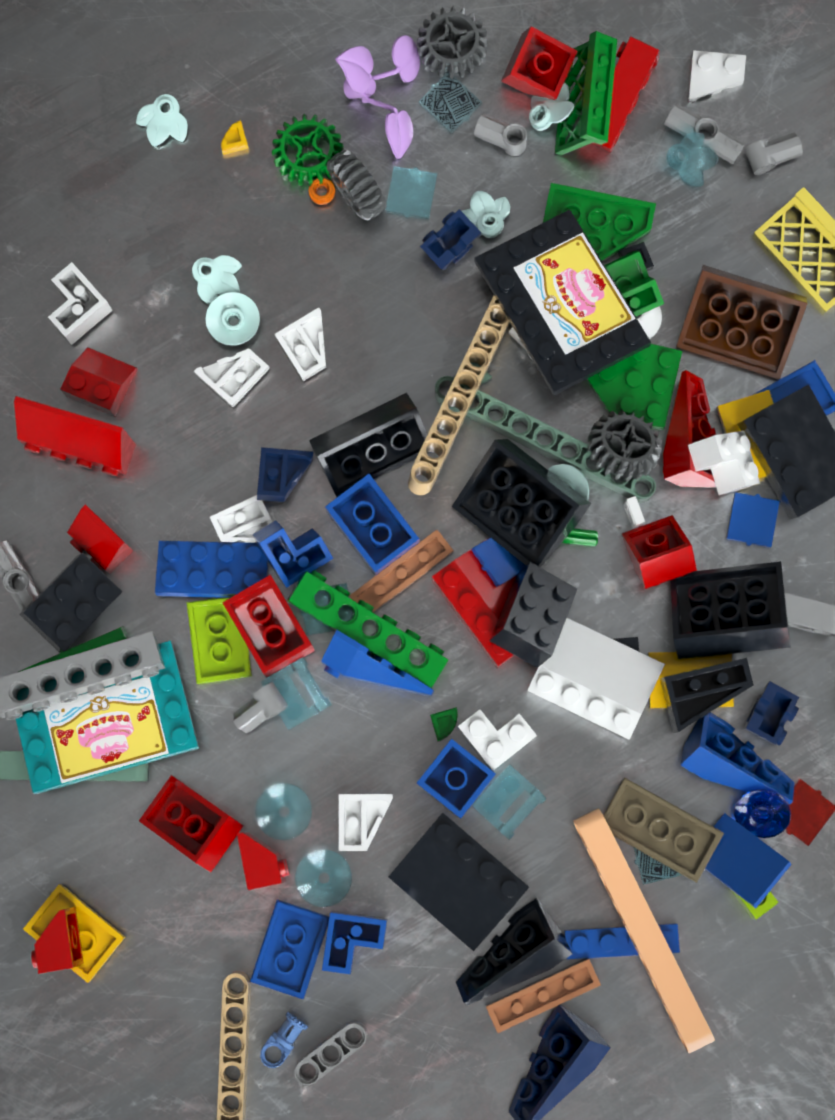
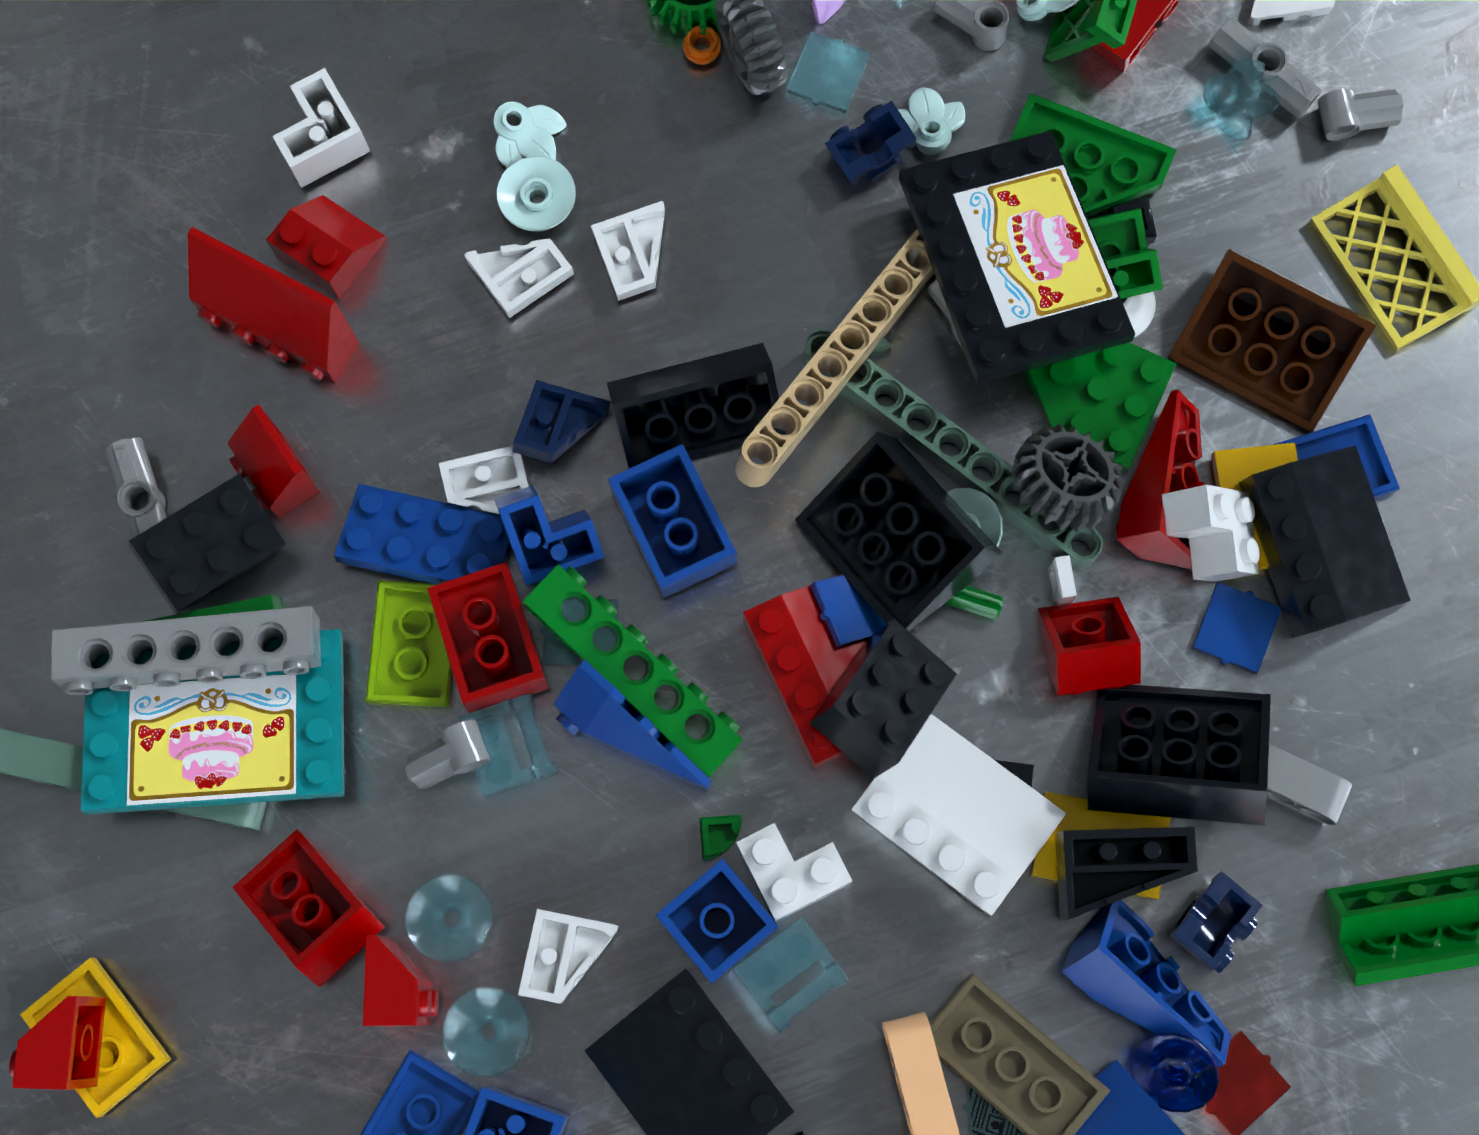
camera: 10 degrees right, 5 degrees down
nougat plate [349,530,454,613] -> none

